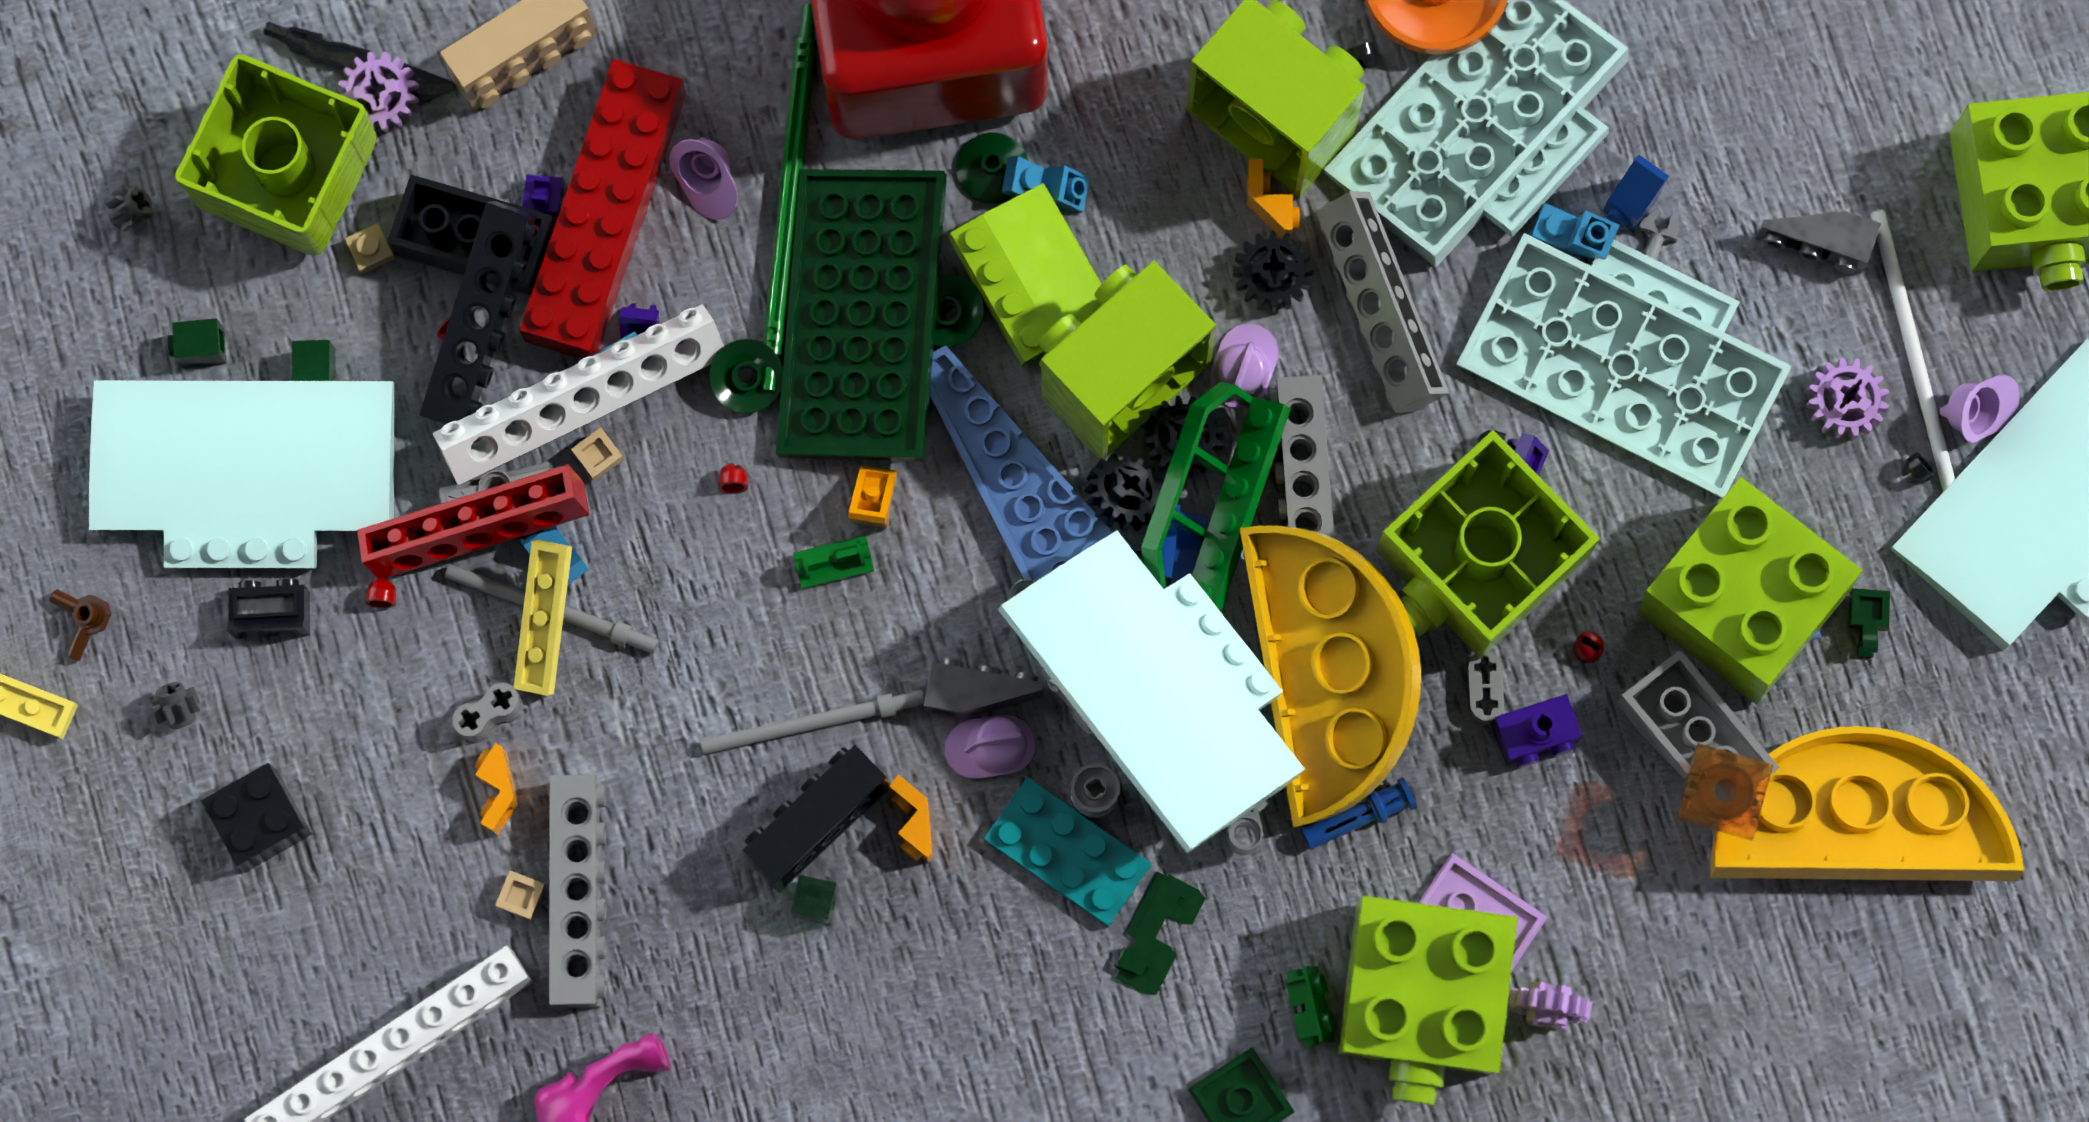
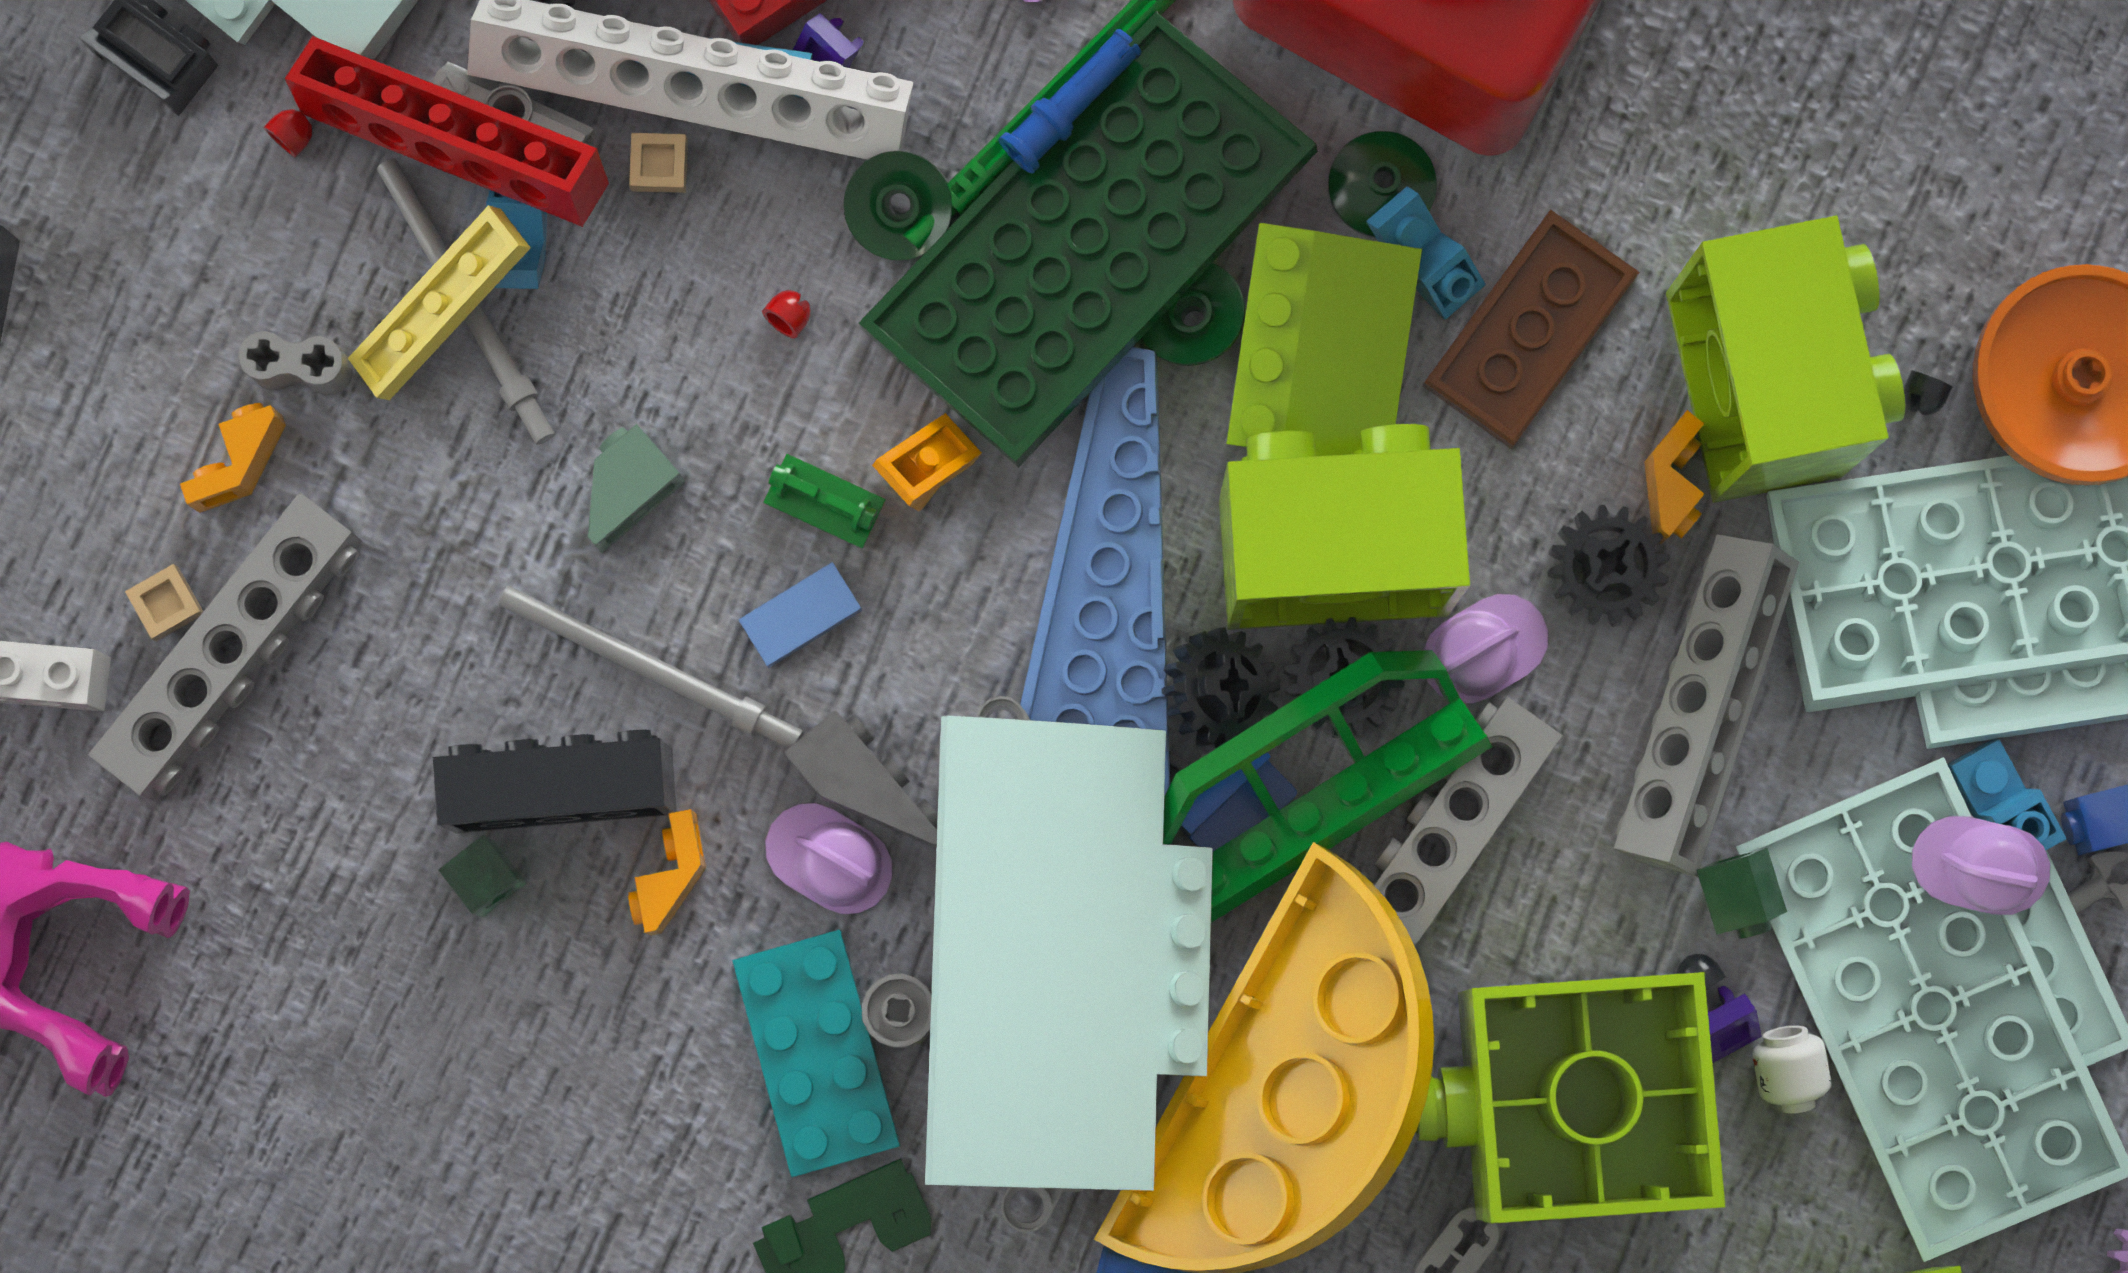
camera: 40 degrees right, 5 degrees up
none -> sand green slope [588,424,685,553]
none -> medium blue tile [738,562,862,668]
none -> blue pin [998,29,1142,174]
none -> reddish brown tile [1423,209,1640,449]
none -> dark green brick [1697,848,1787,939]
none -> white head [1752,1026,1831,1113]
none -> lavender piece [1912,816,2050,915]

